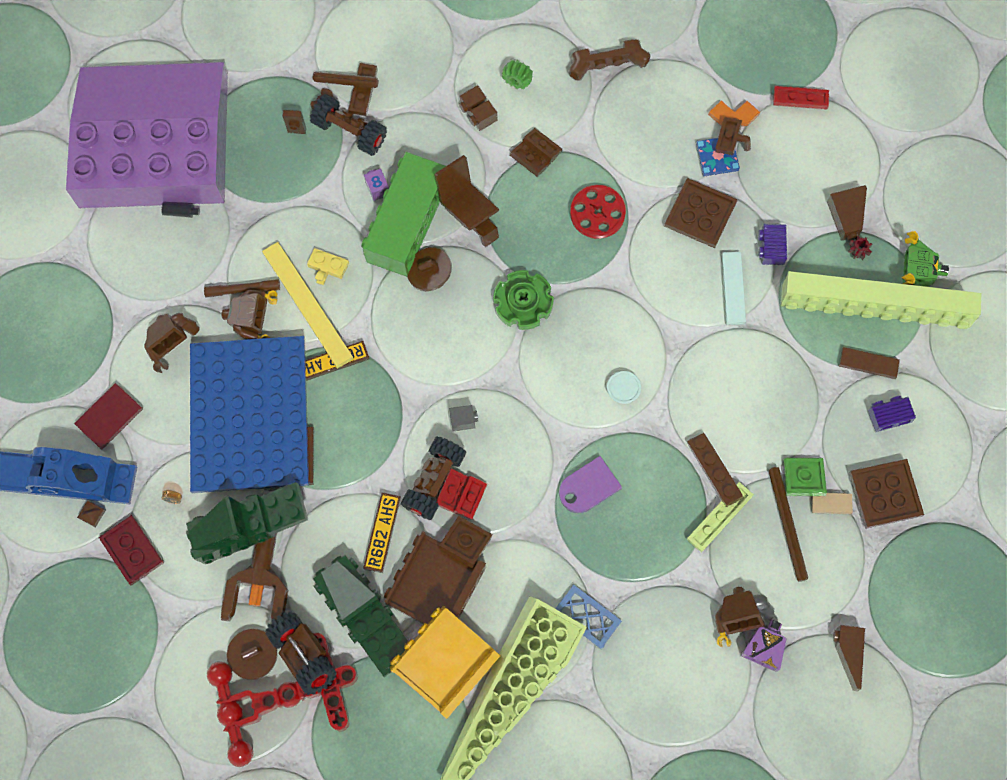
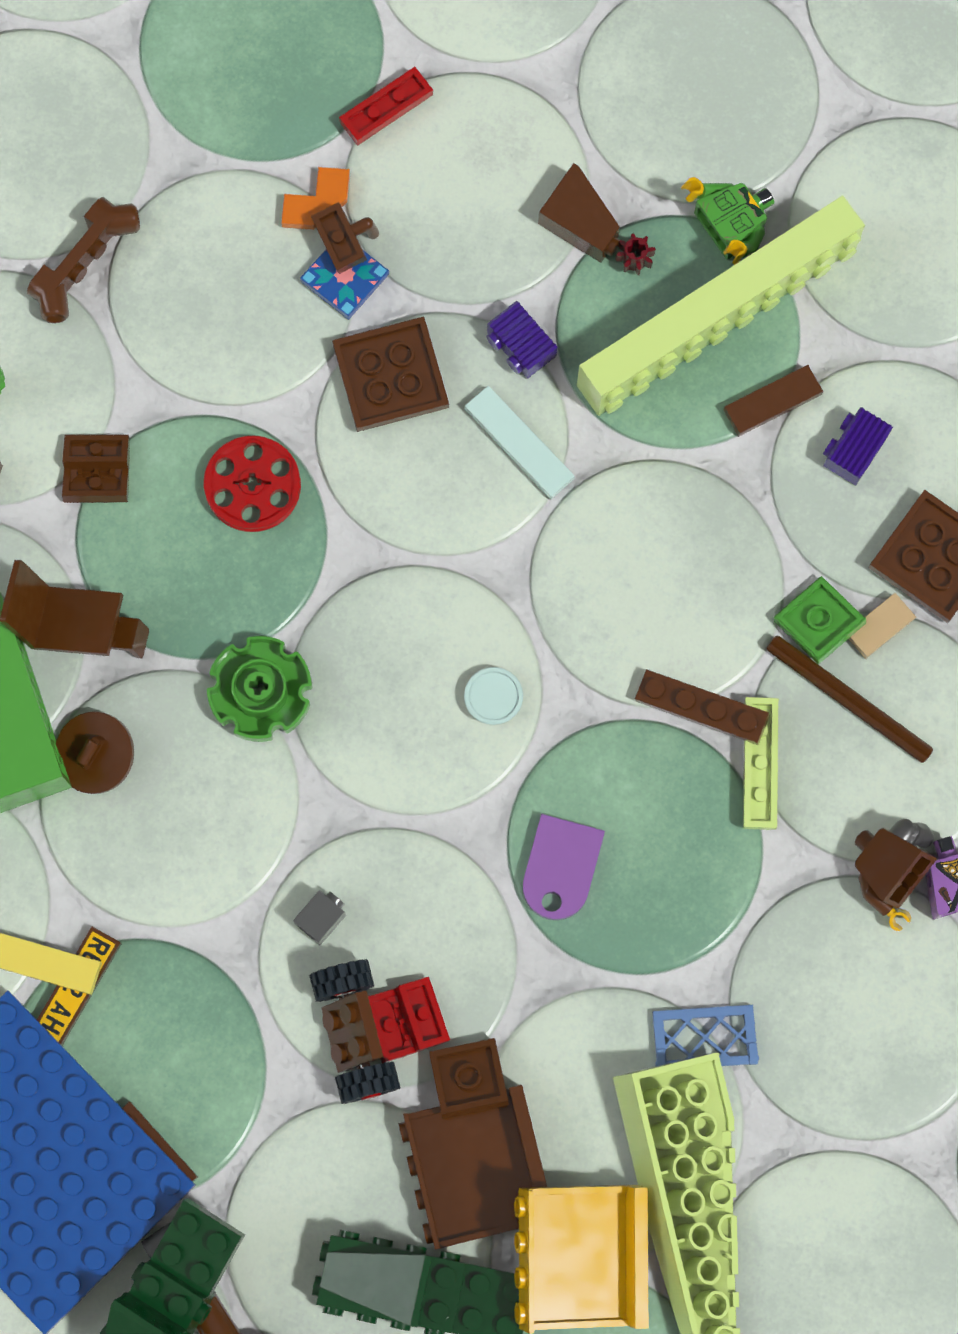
camera: 45 degrees left, 5 degrees up
tile [363,493,401,573] -> none

